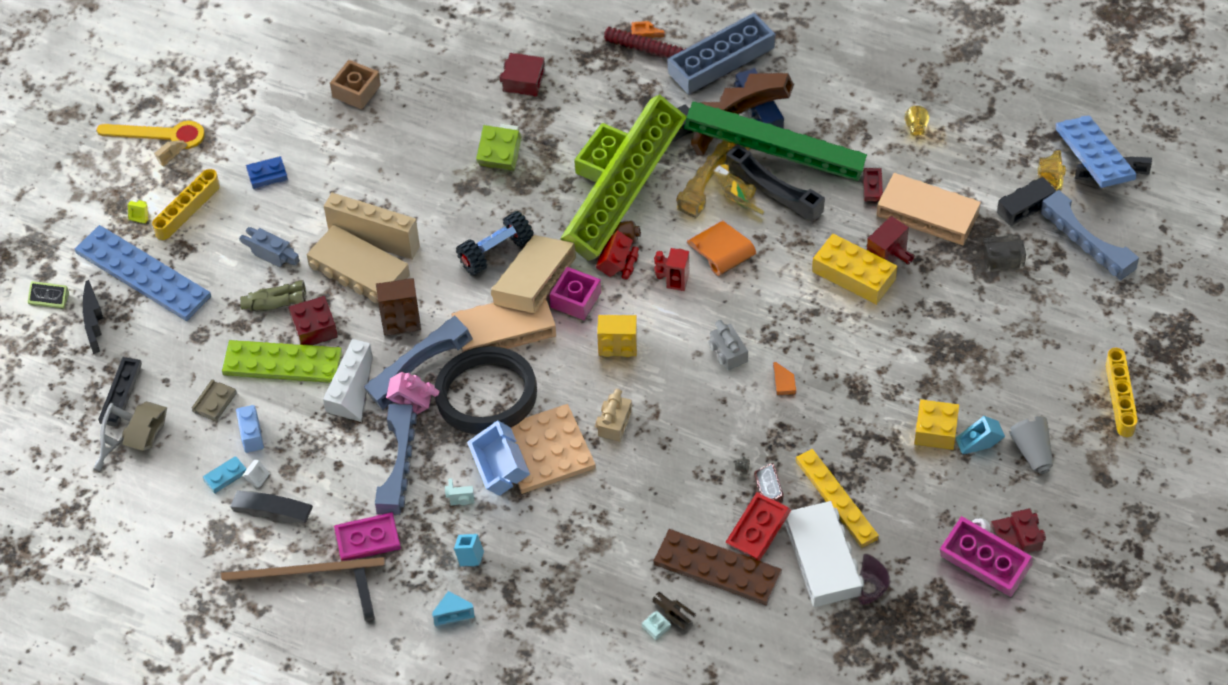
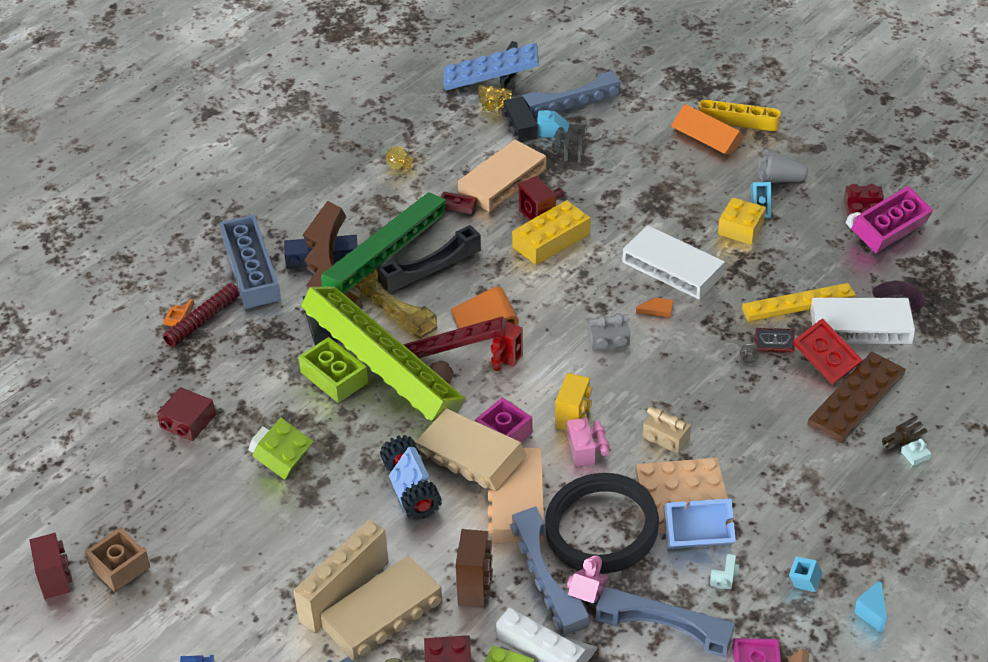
camera: 75 degrees left, 10 degrees down
red brick [596,231,639,280] -> none
clear yellow animal [714,164,764,215] -> none
none -> dark red brick [29,532,73,599]
none -> dark red tile [403,316,506,358]
none -> medium azure slope [537,110,572,138]
none -> bright pink brick [567,418,610,467]
none -> white brick [622,225,725,300]
none -> orange brick [671,104,744,155]

